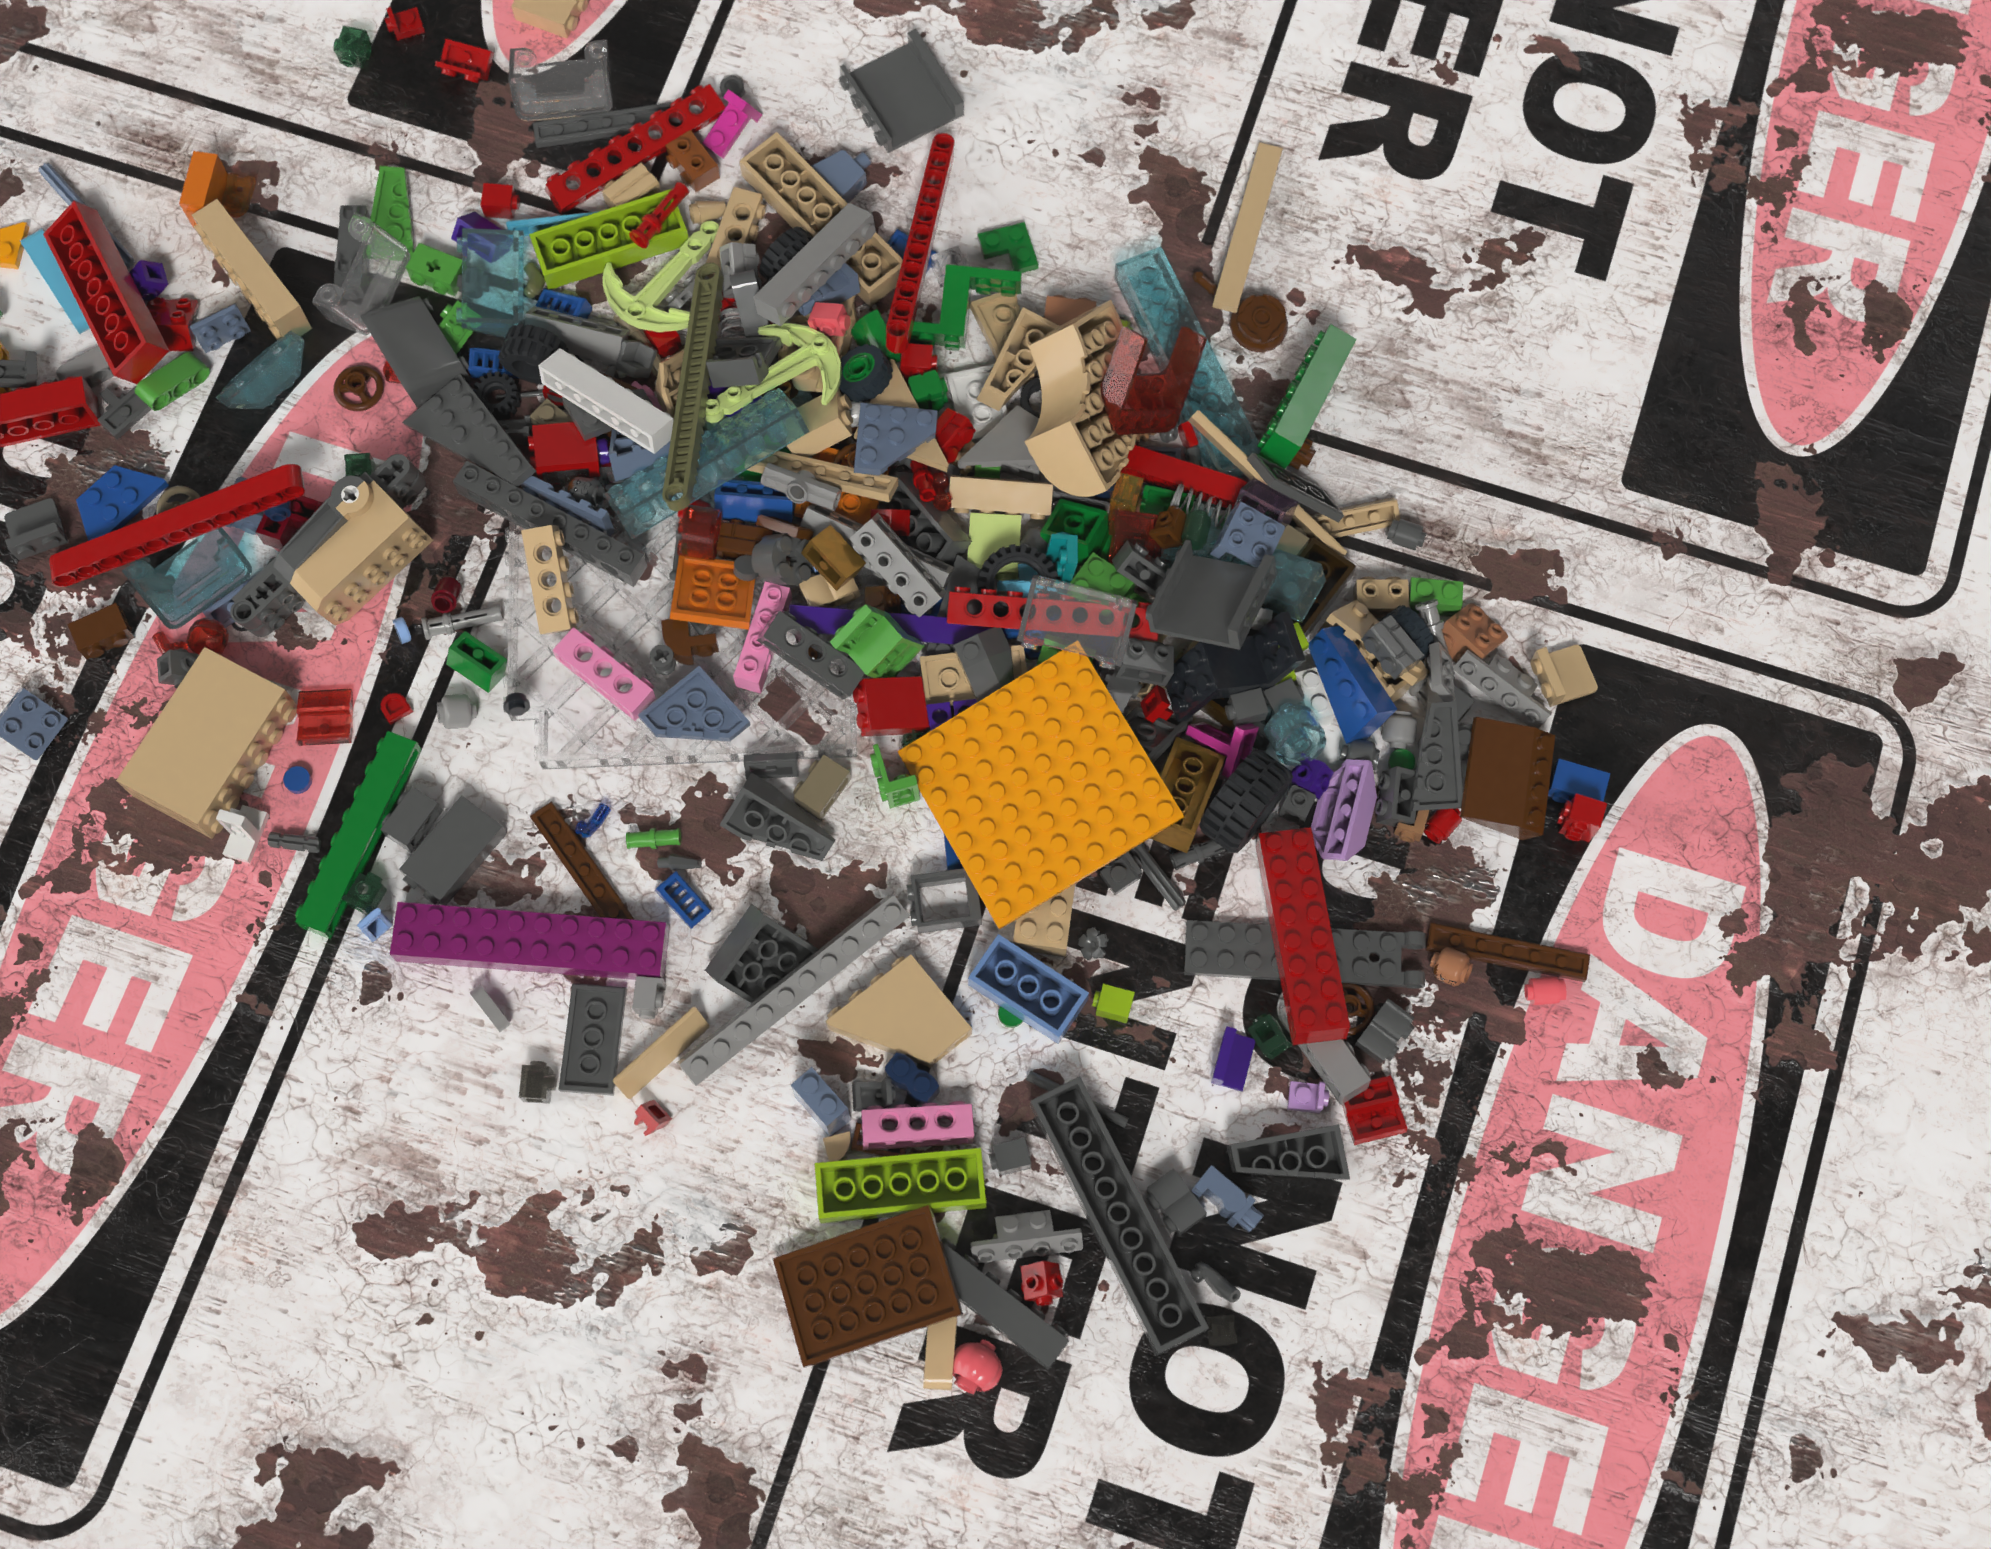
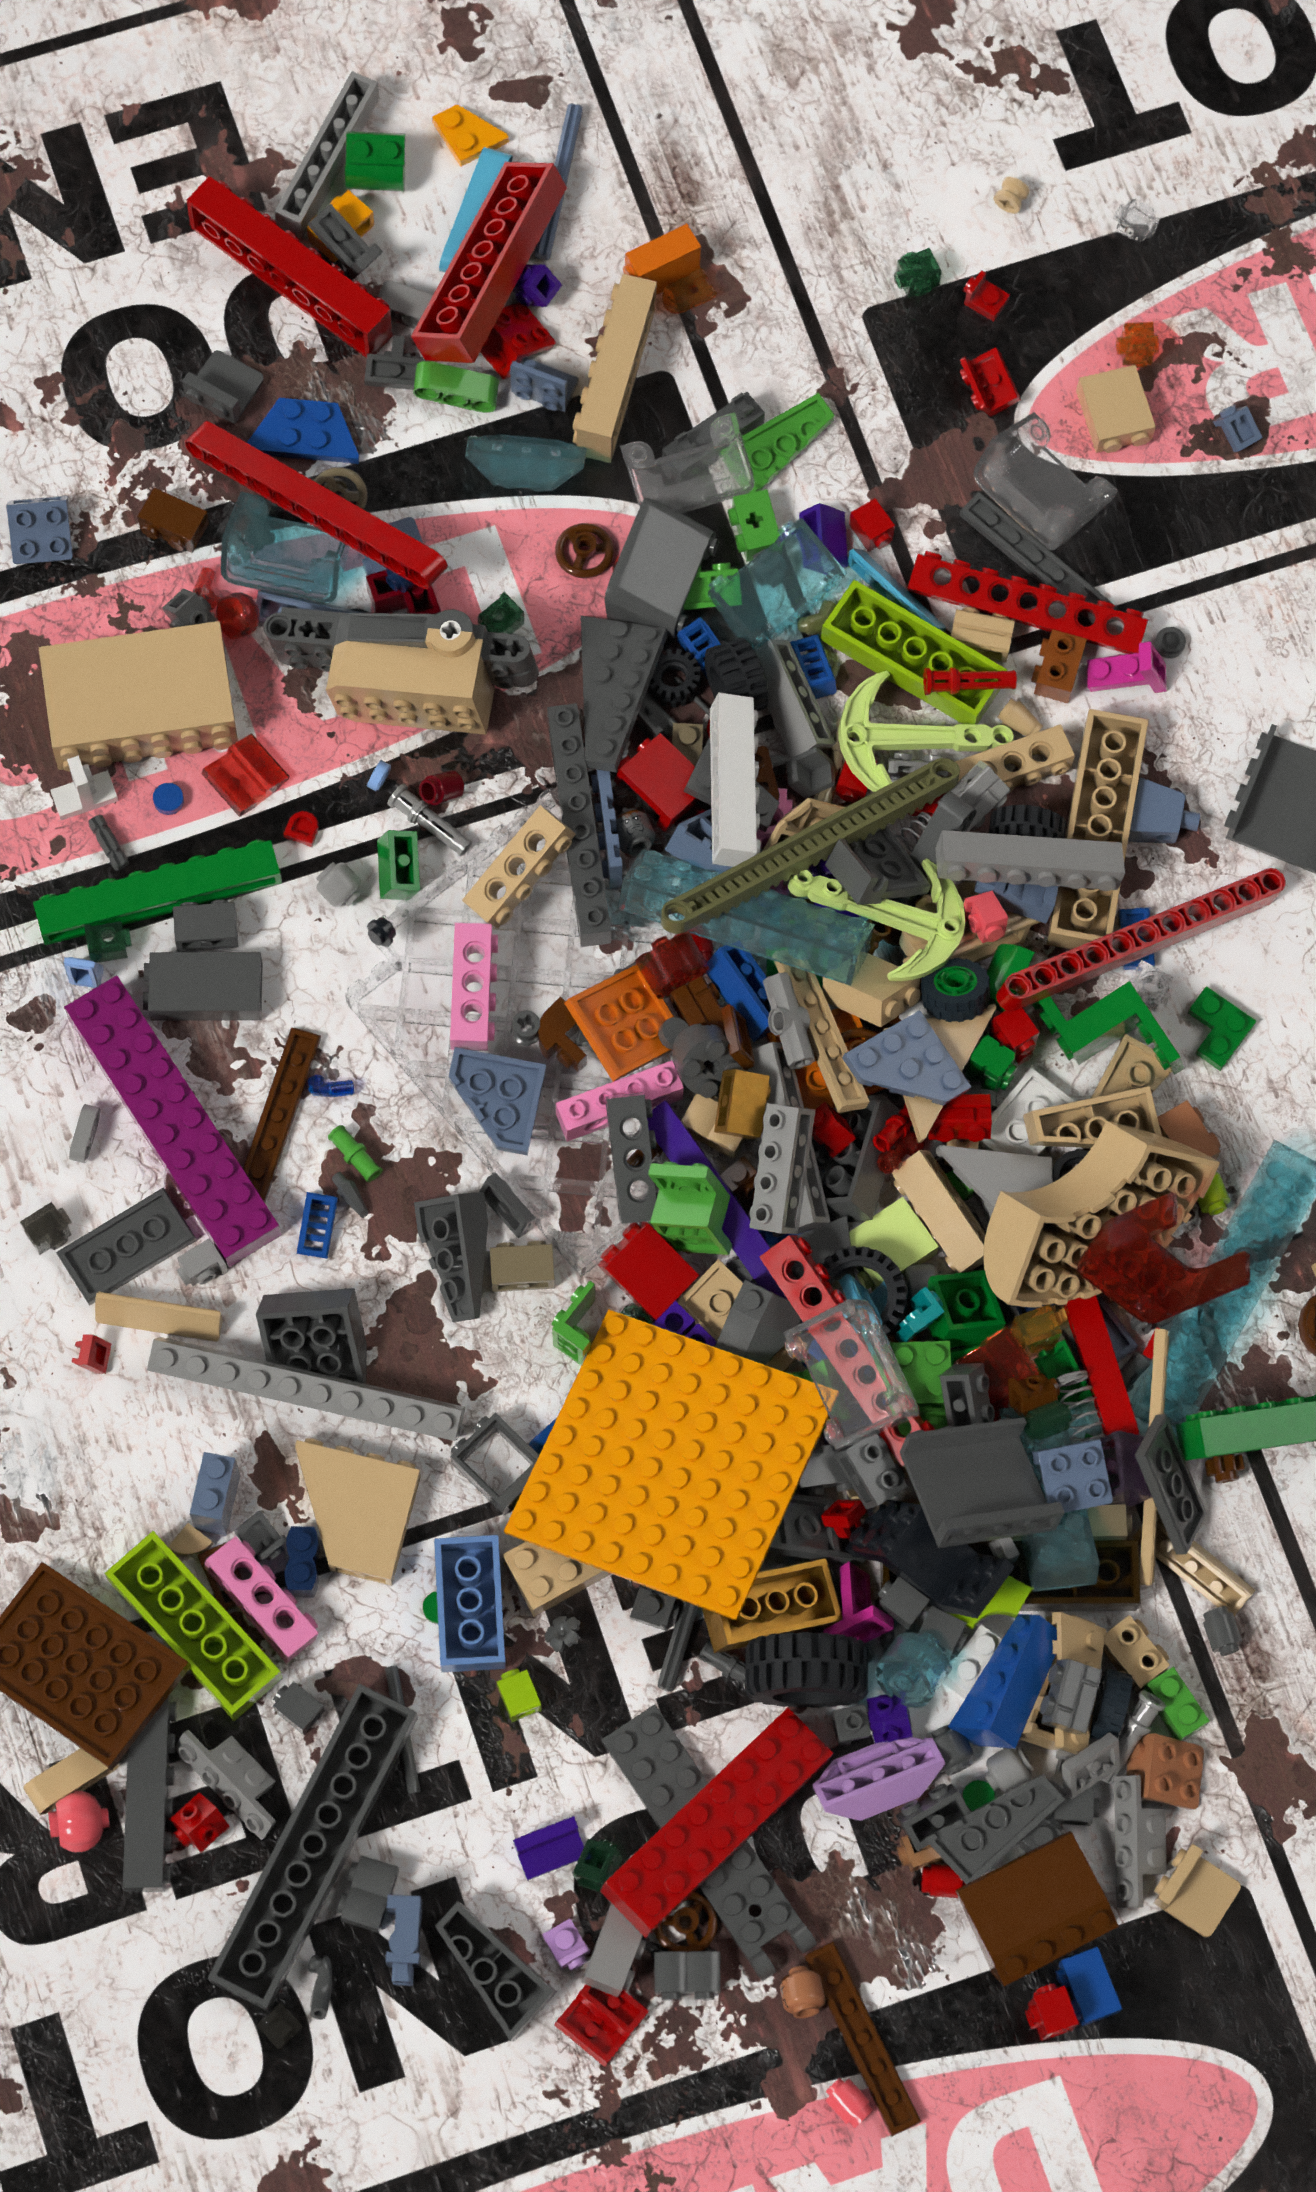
camera: 50 degrees right, 0 degrees up
dark purple tile [596,438,610,464] -> none

